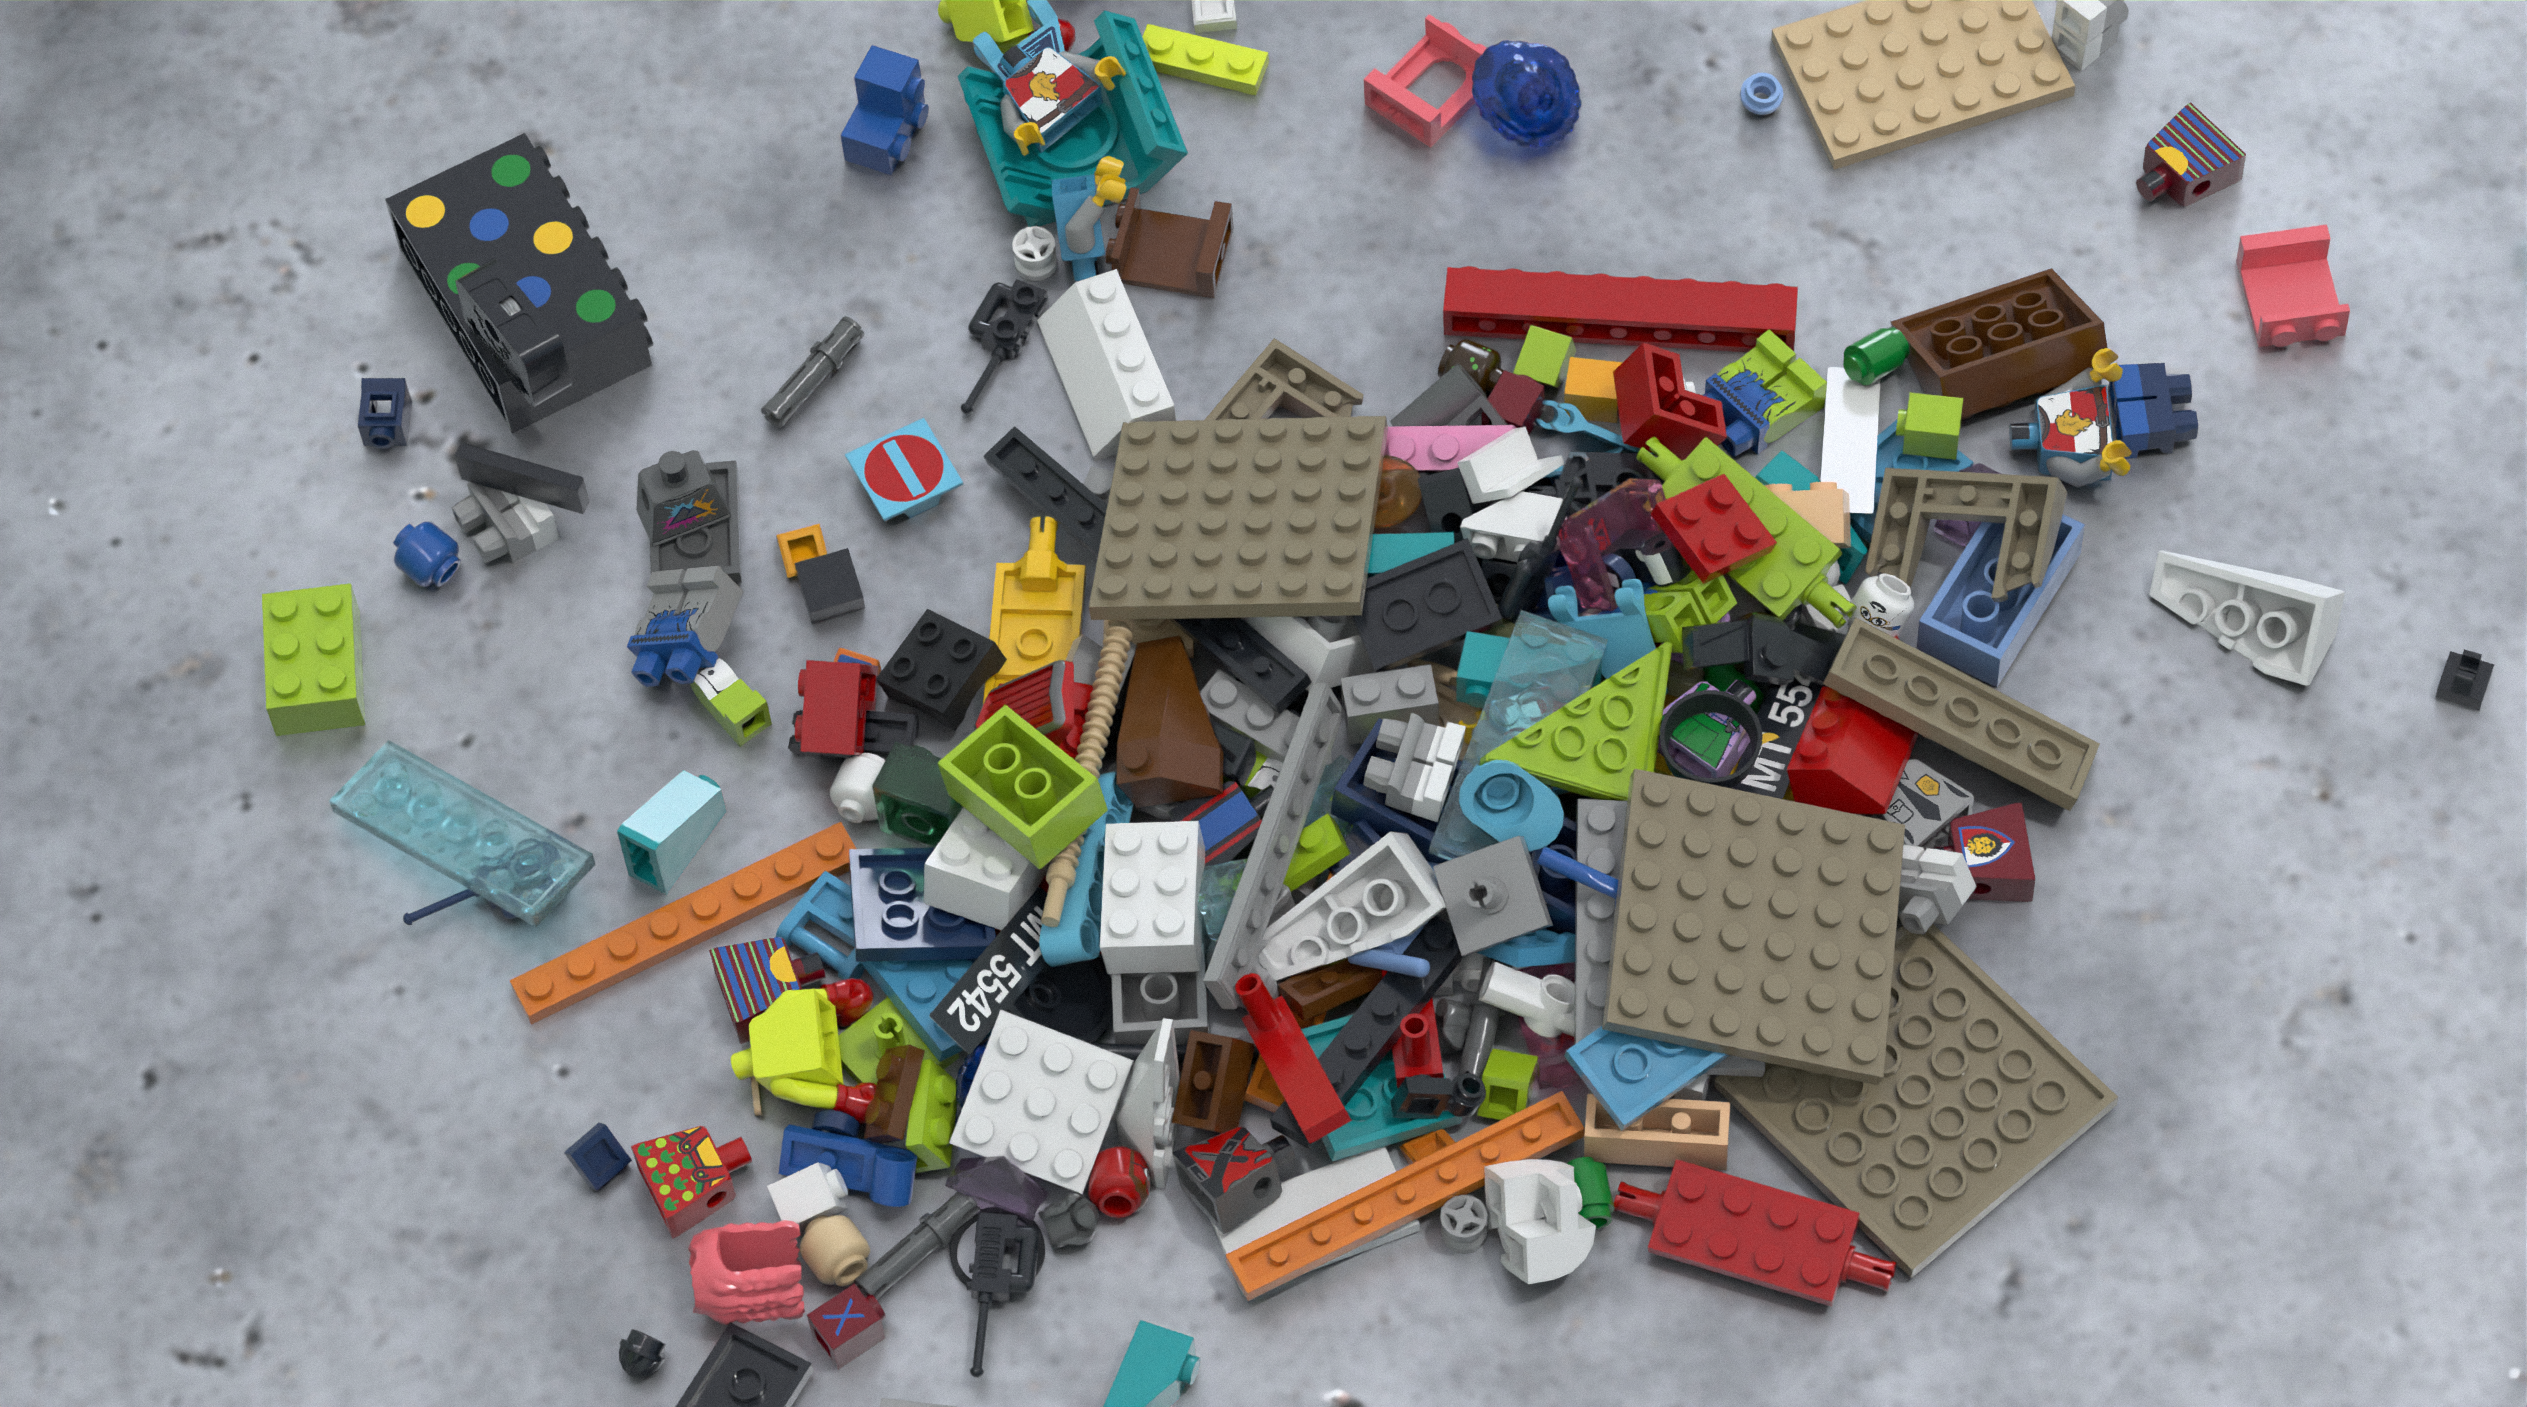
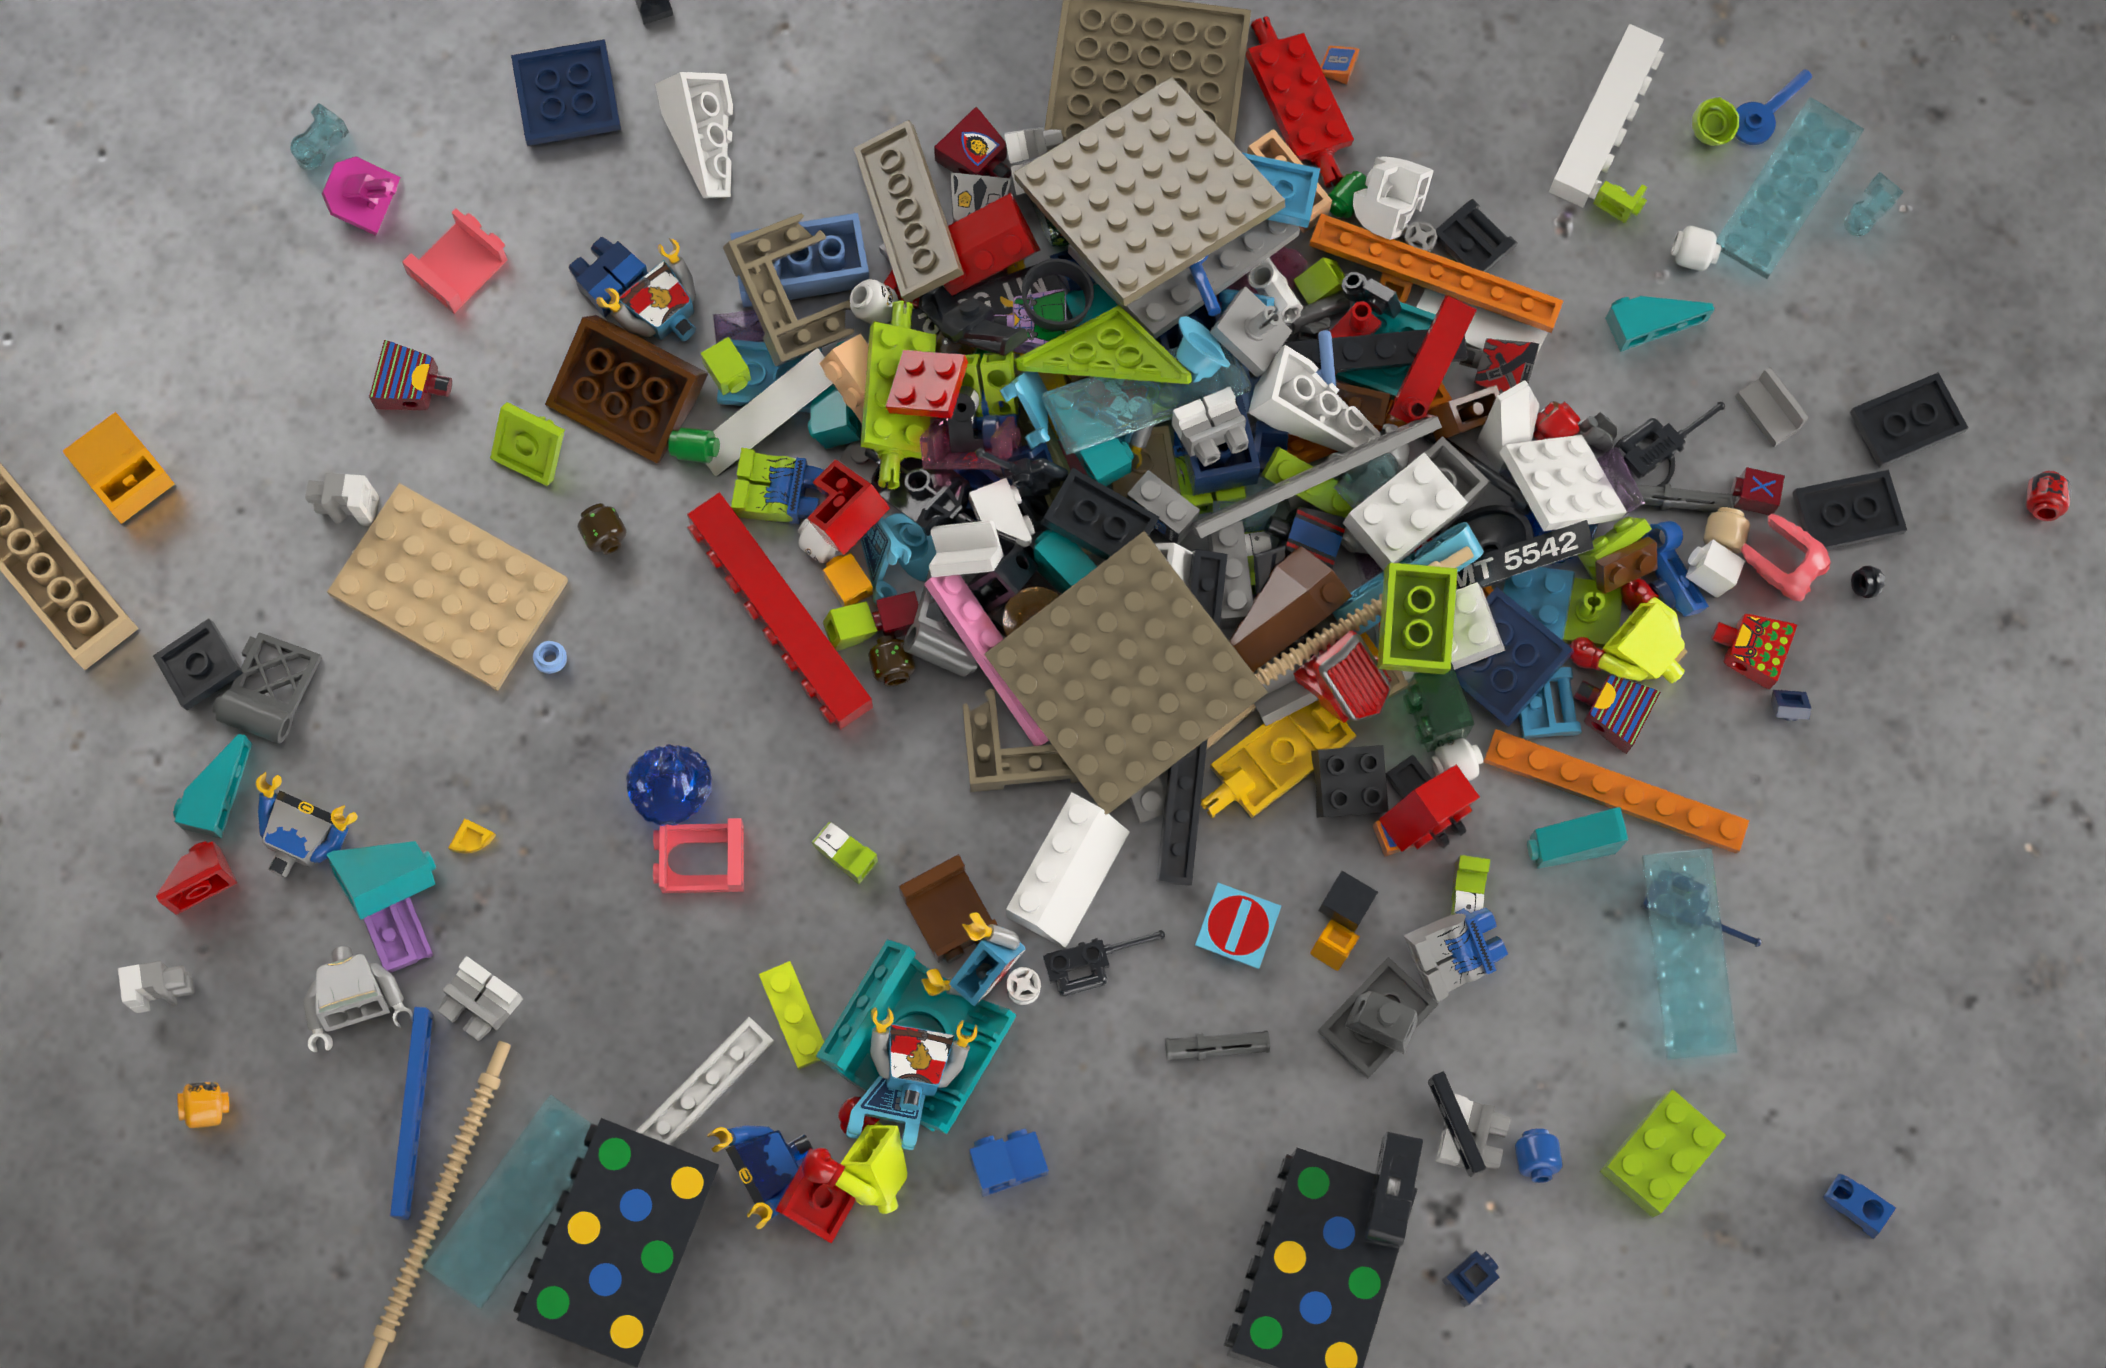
camera: 140 degrees left, 15 degrees up
none -> dark pink piece [322,156,401,236]
none -> lime tile [490,402,565,486]
none -> dark blue plate [511,39,621,146]
none -> dark brown head [577,503,627,555]
none -> lime leg [811,822,878,884]
none -> slope [1320,46,1360,85]
none -> black plate [1436,199,1518,272]
none -> blue leg [1823,1174,1896,1239]

